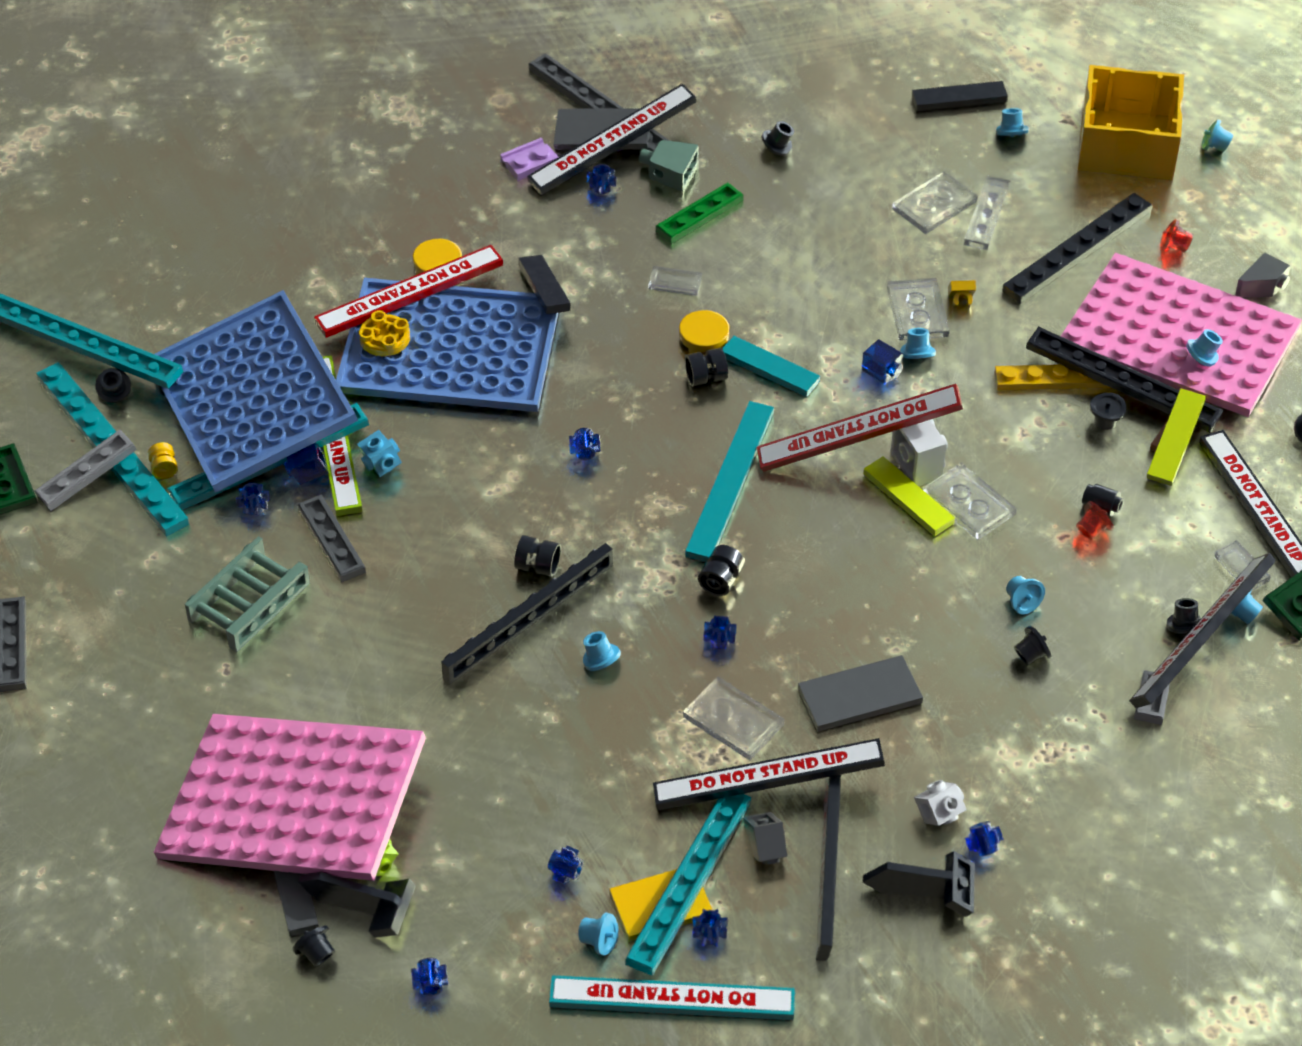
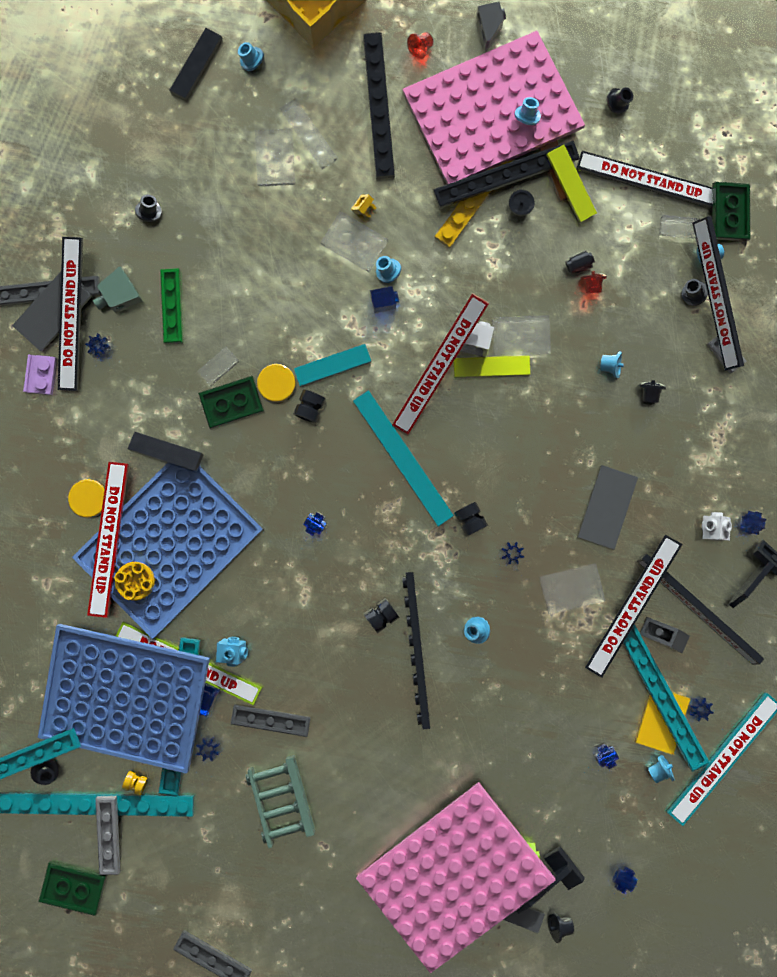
camera: 50 degrees left, 35 degrees up
none -> dark green tile [198,376,264,430]

